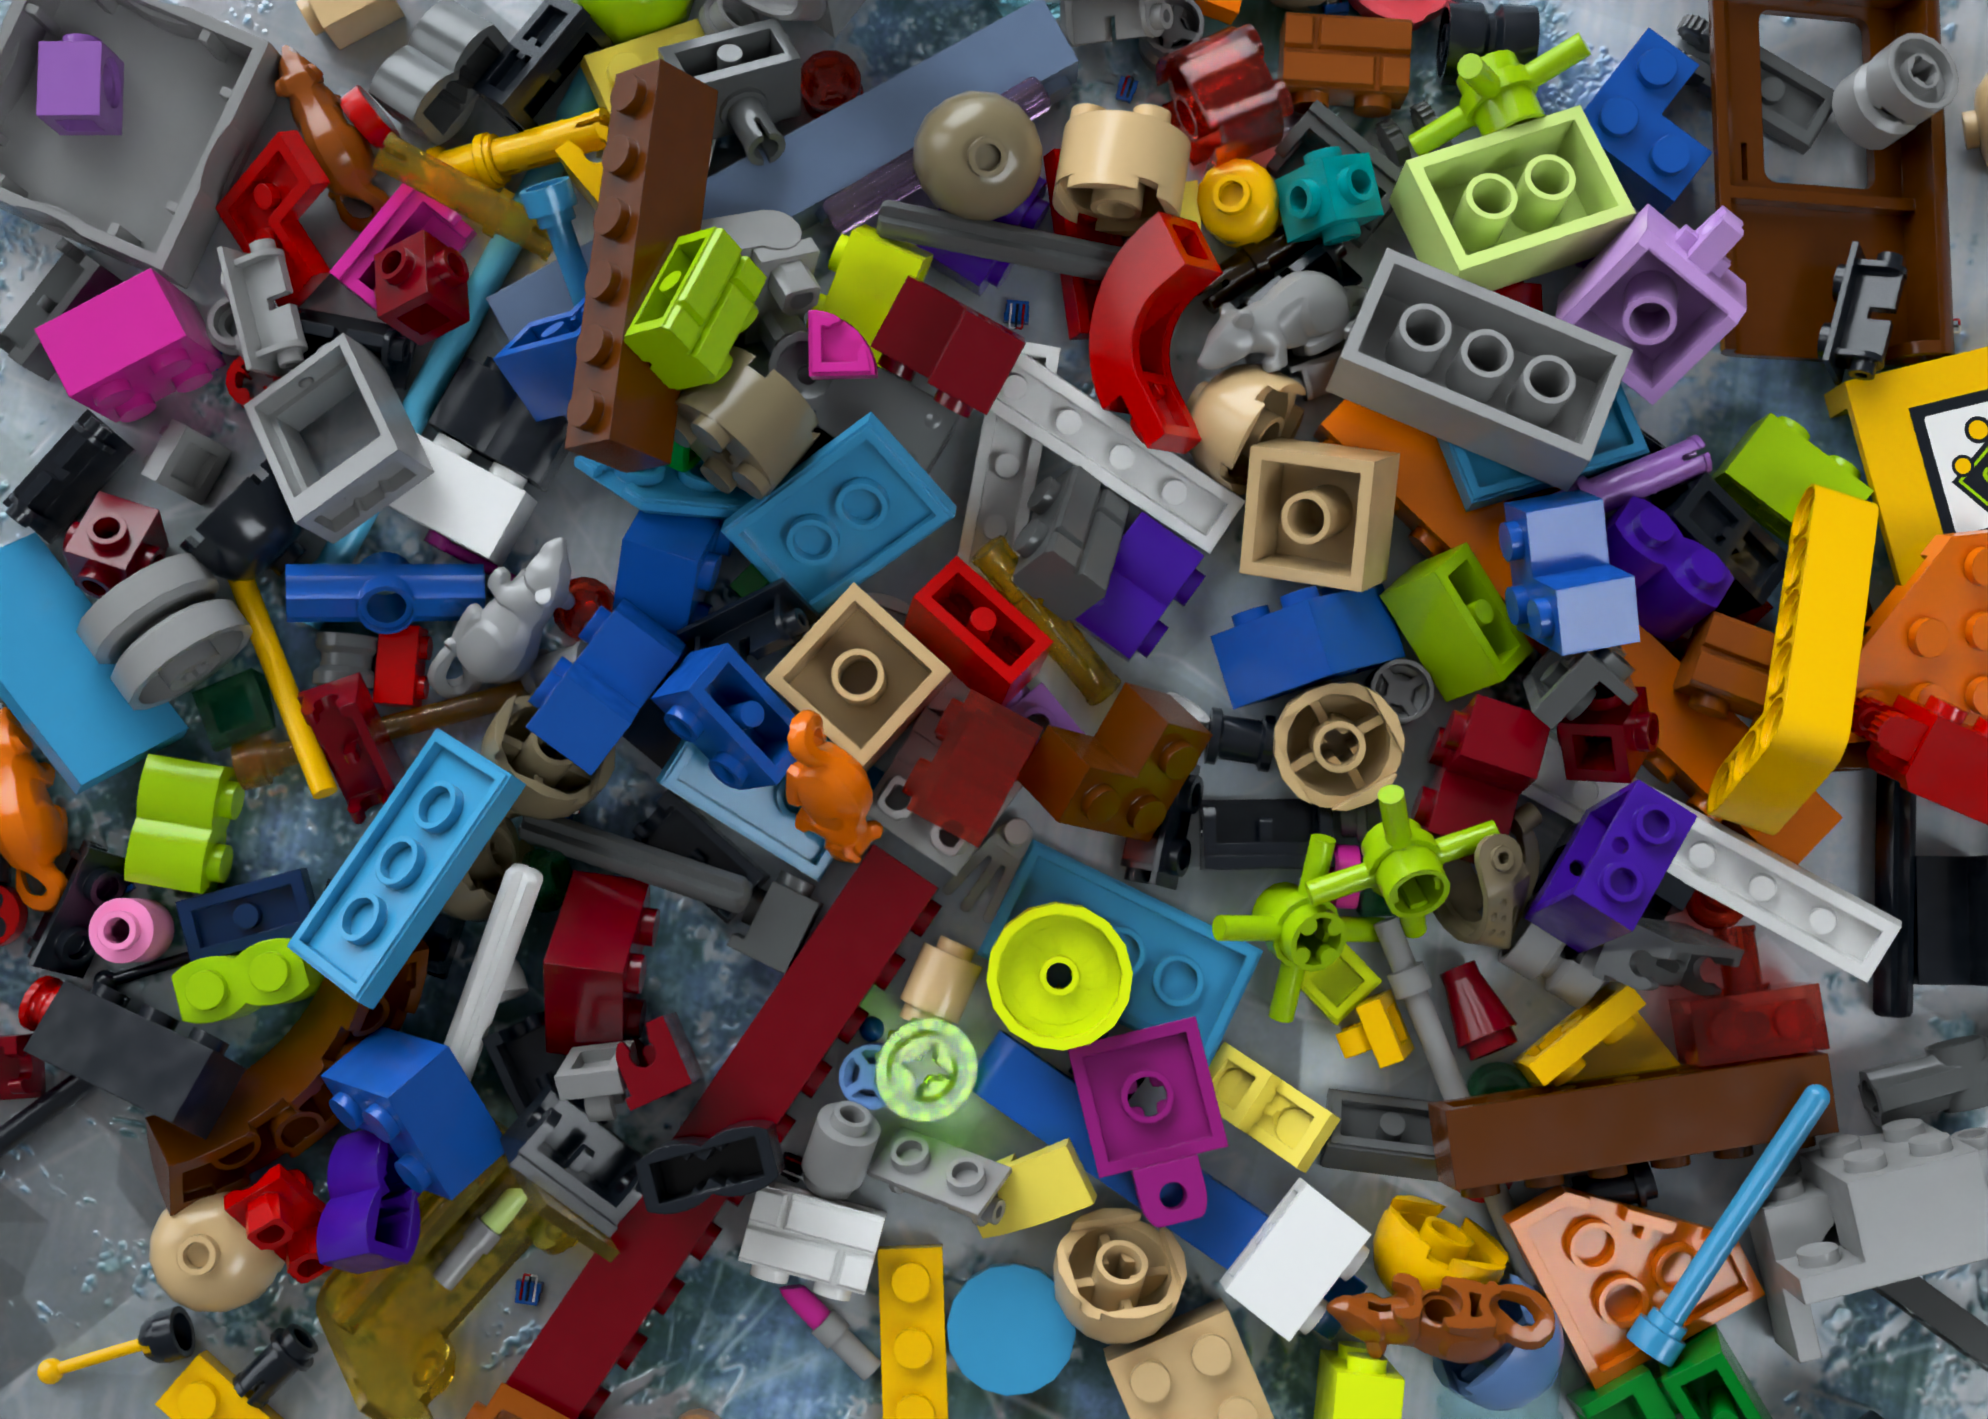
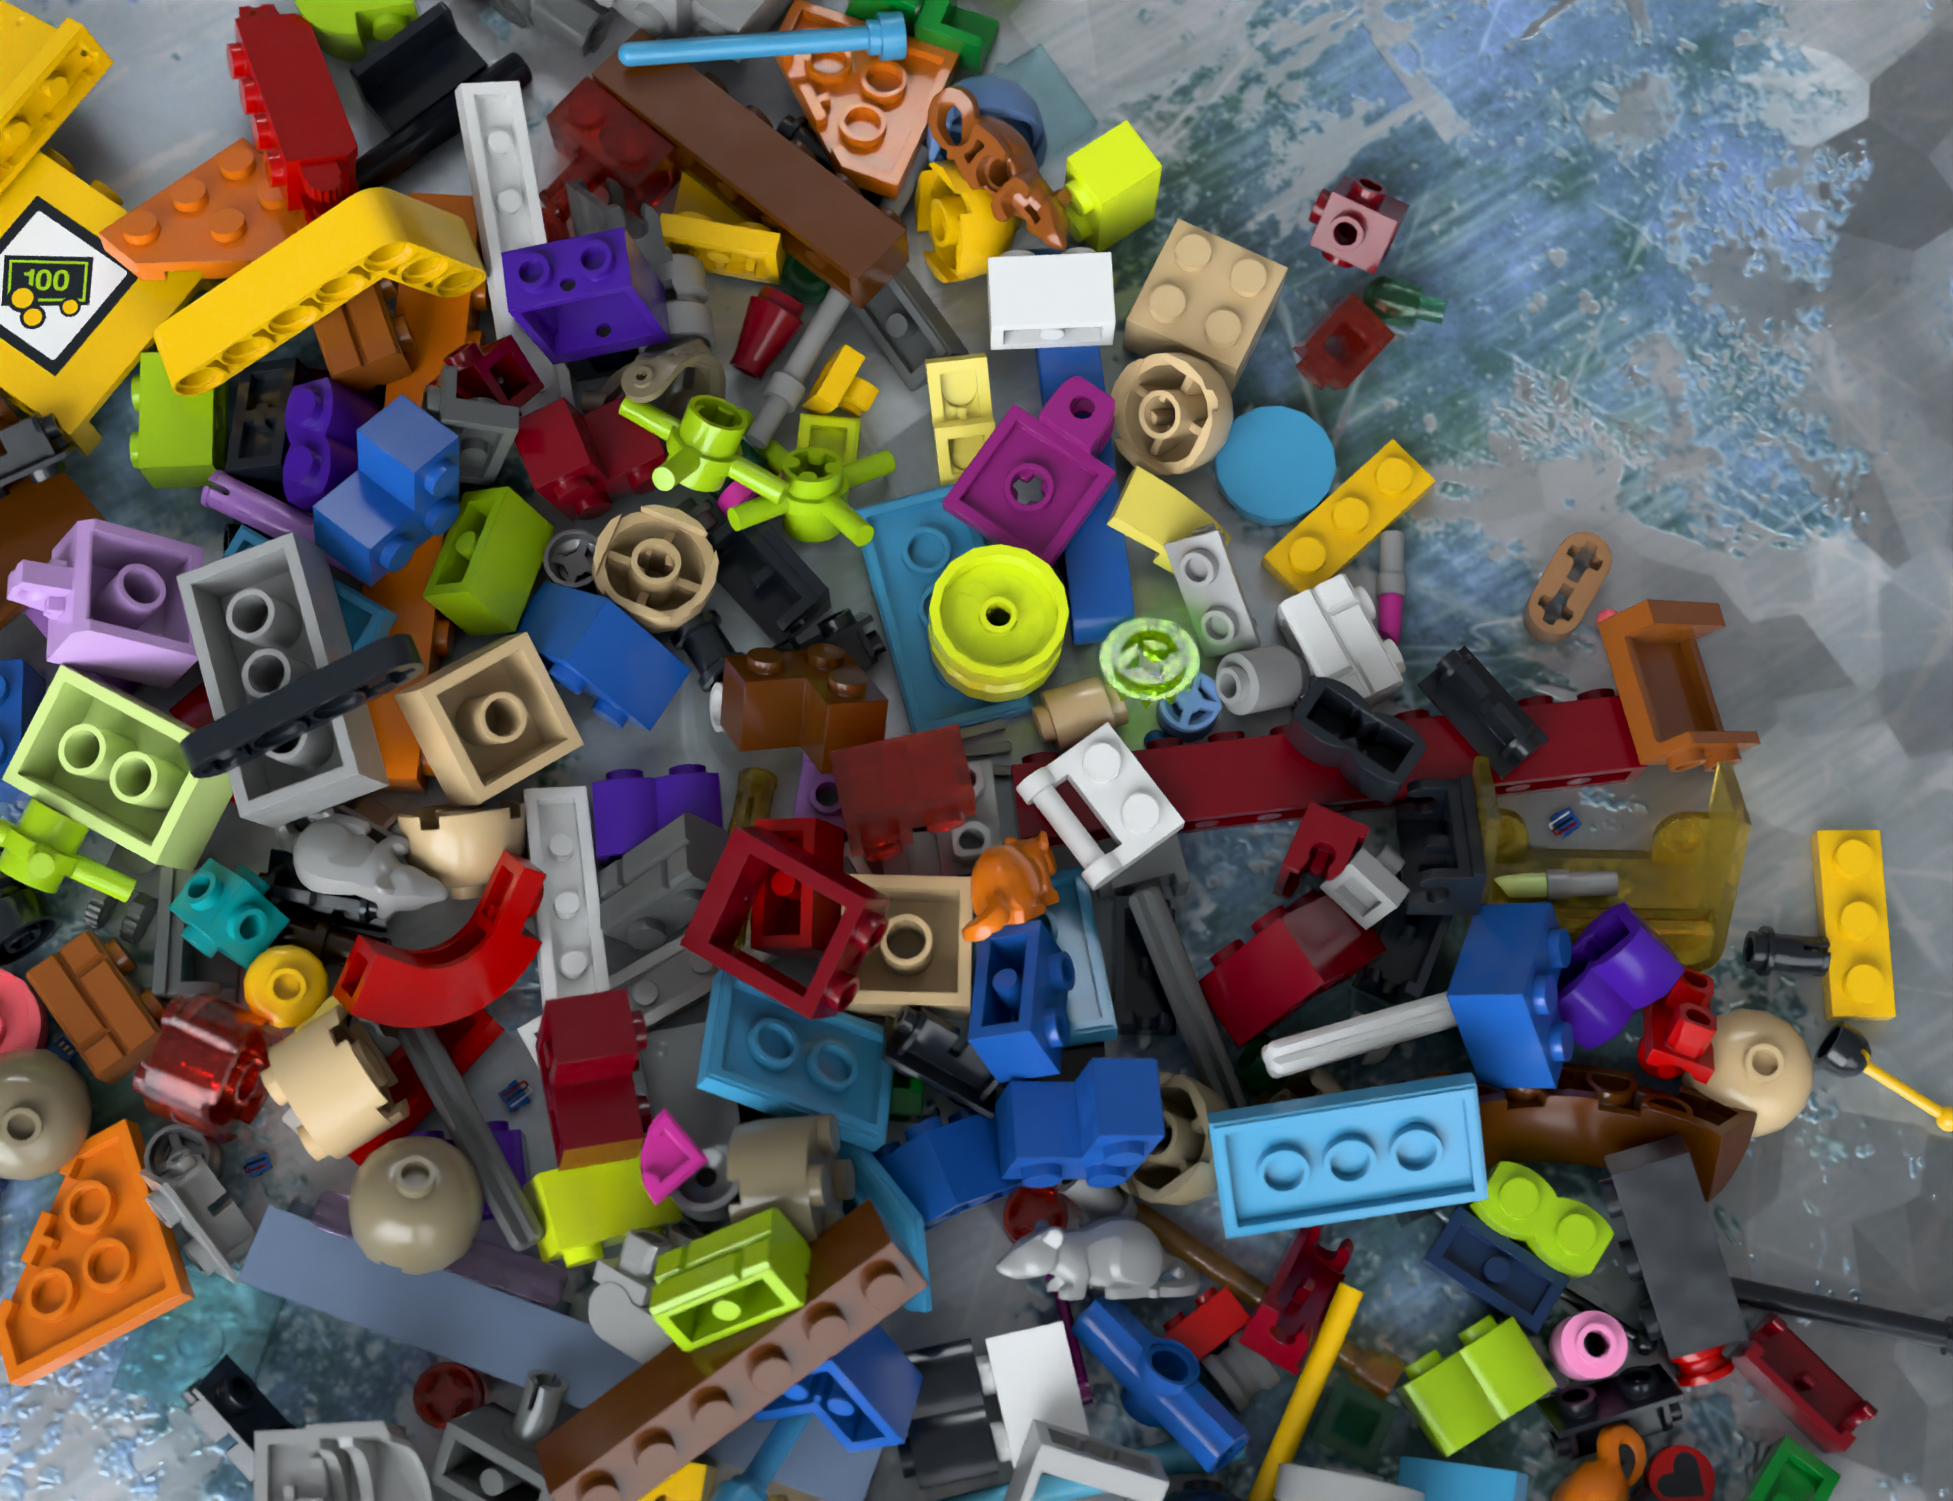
camera: 135 degrees left, 10 degrees down
none -> black beam [179,634,425,779]
none -> dark red window [680,826,892,1020]
none -> white plate [1016,722,1185,891]
none -> black hinge [1417,645,1550,780]

